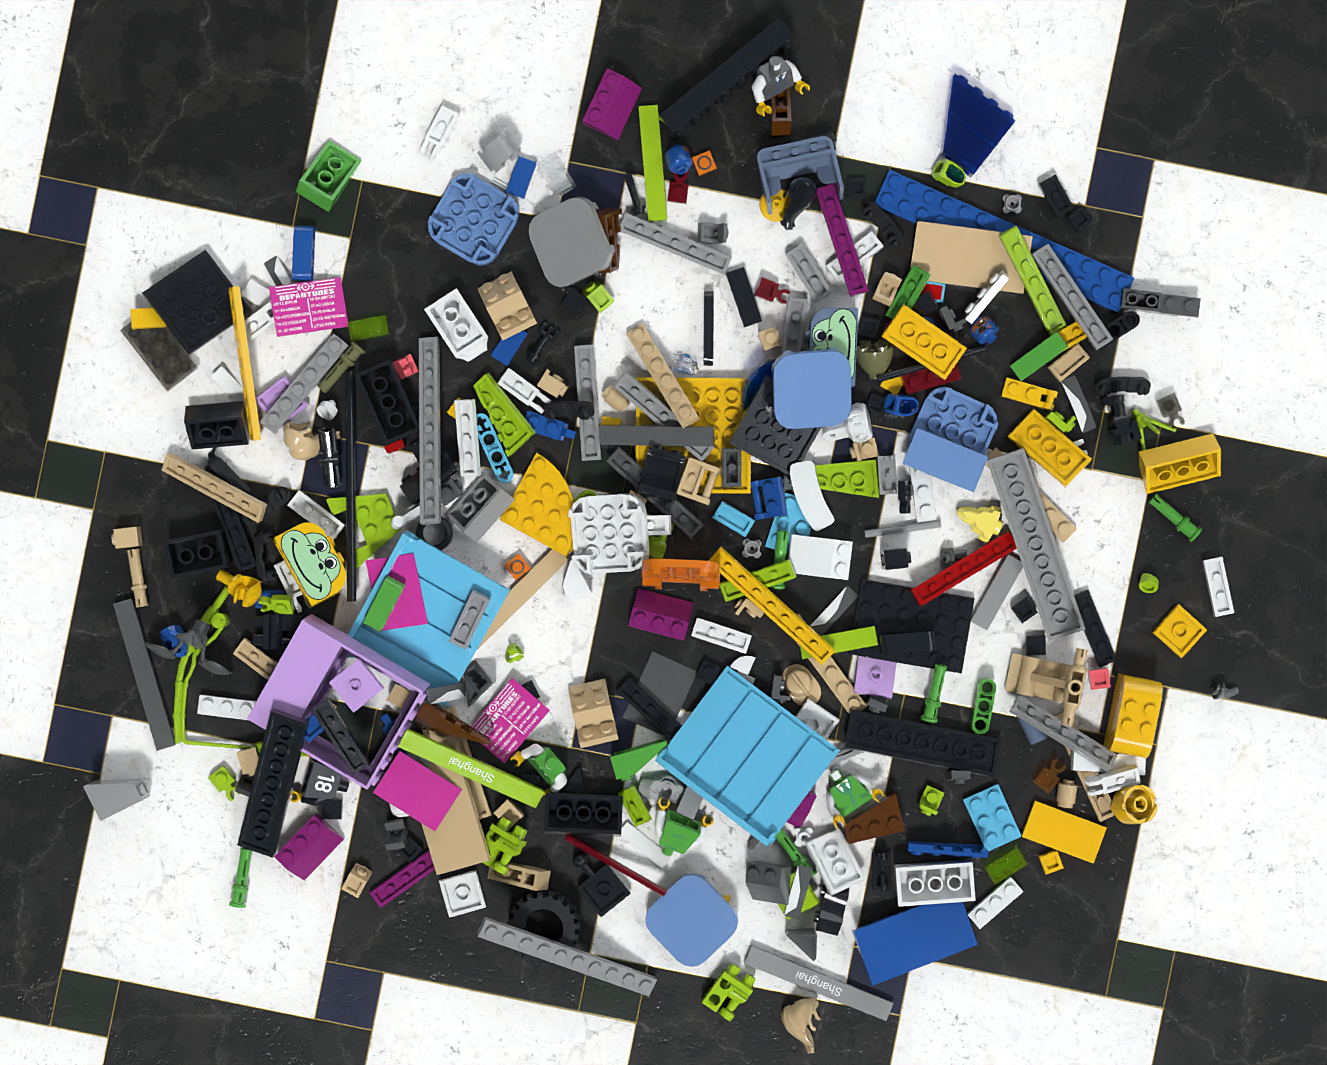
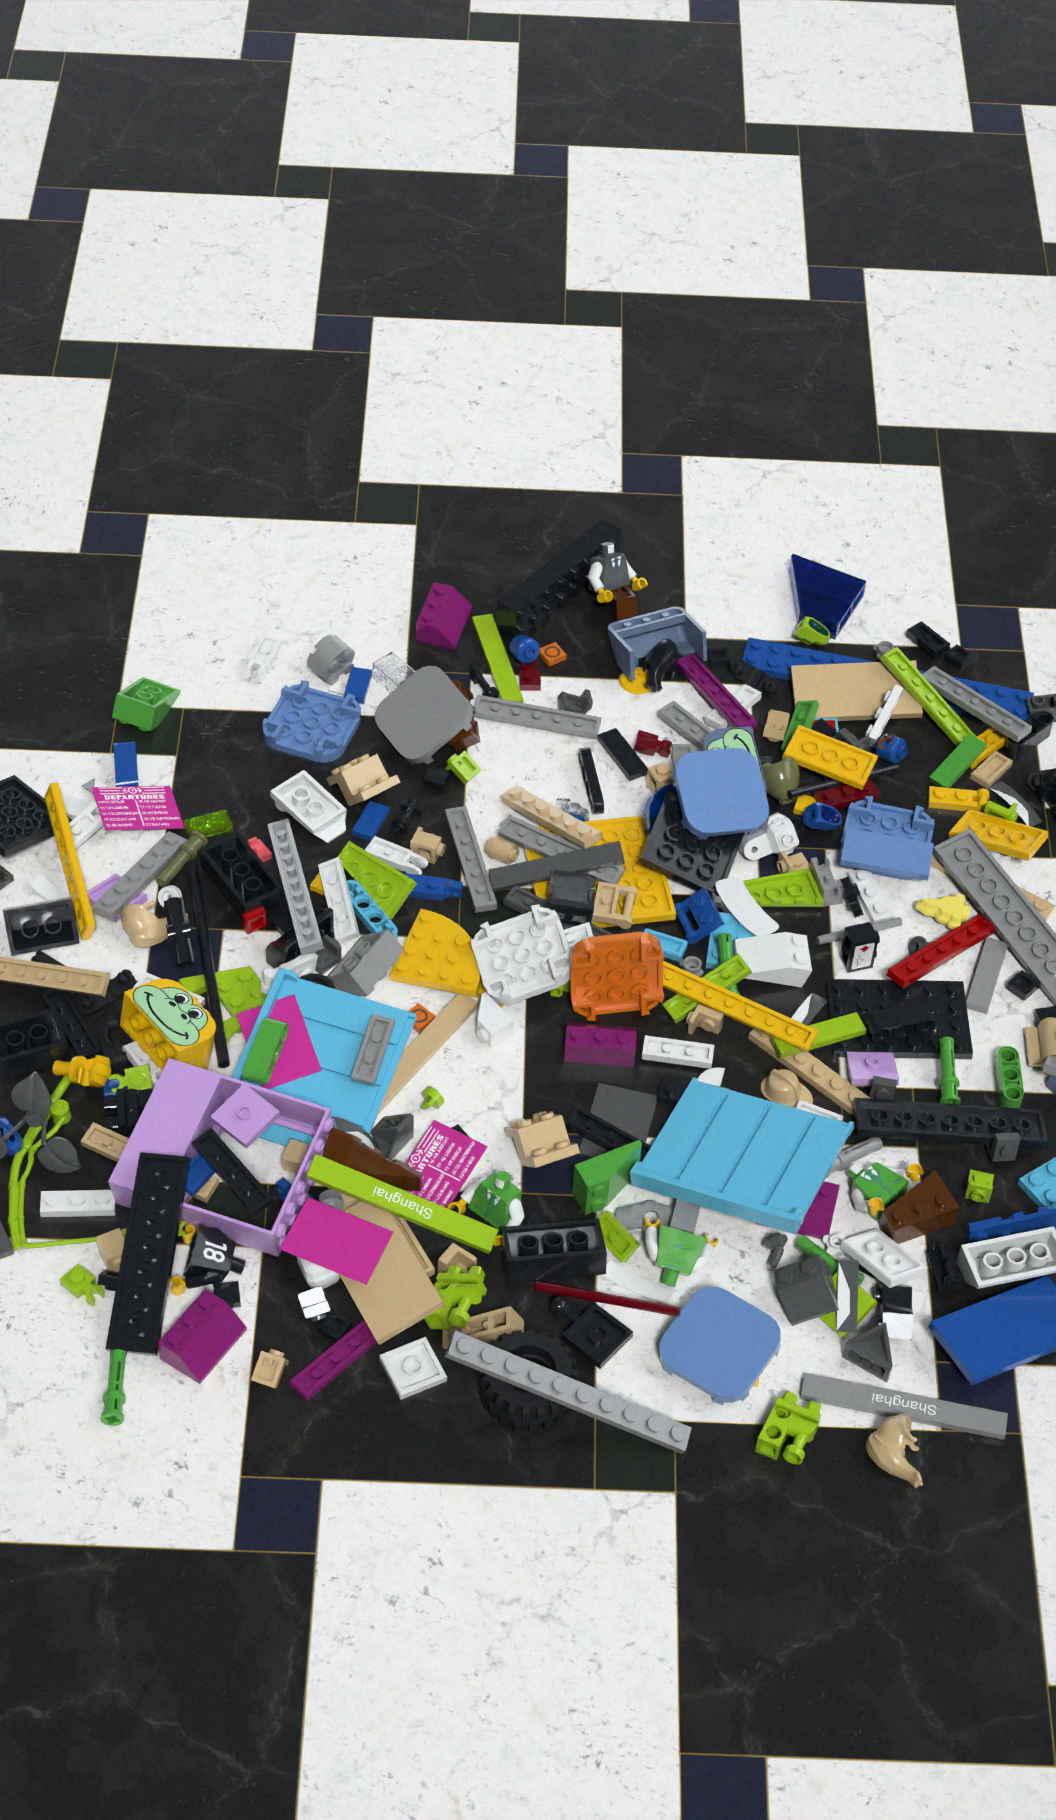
camera: 10 degrees left, 40 degrees down
black piece [544,401,595,420] -> none
dark grey brick [721,448,741,487] -> none
dark grey bracket [770,674,791,703] -> none

